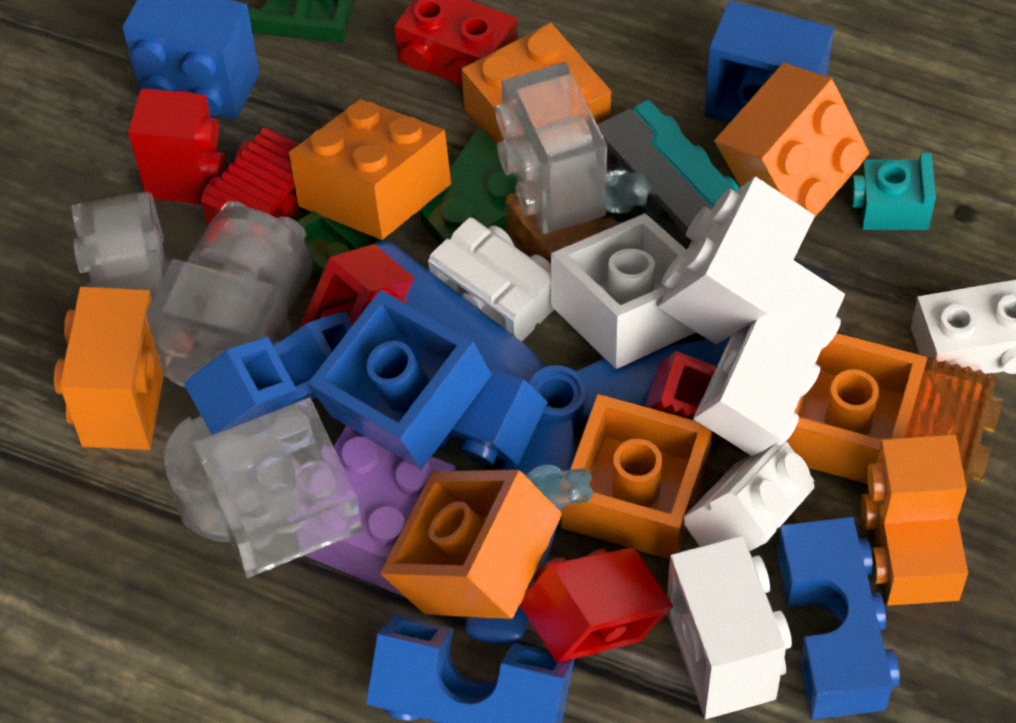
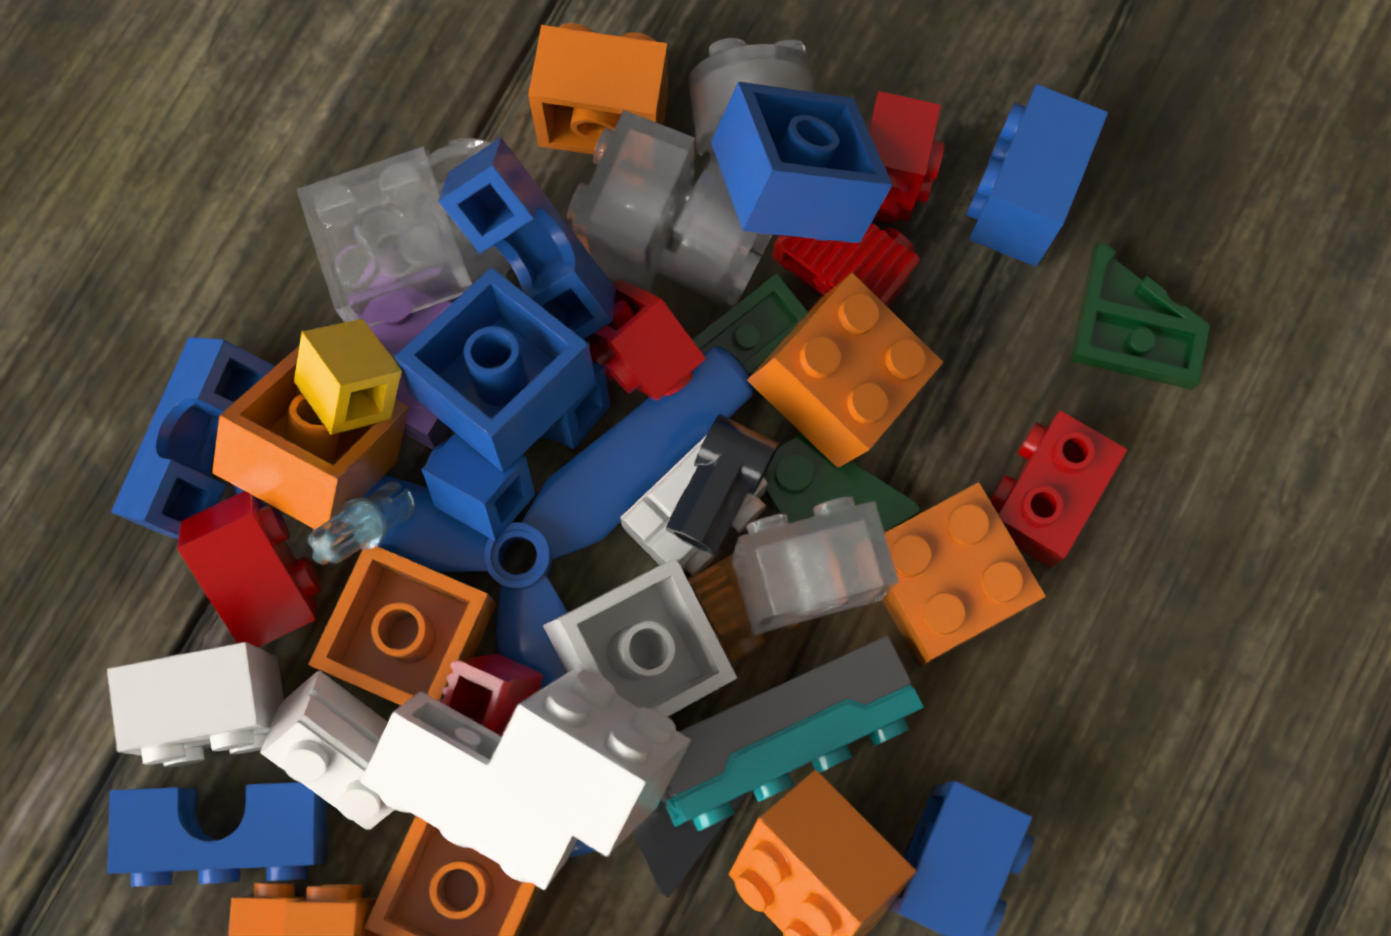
camera: 90 degrees right, 20 degrees up
clear light blue axle [581,169,655,214] -> none
none -> yellow brick [294,318,402,435]
none -> black piece [666,414,779,556]
none -> blue brick [711,81,892,243]

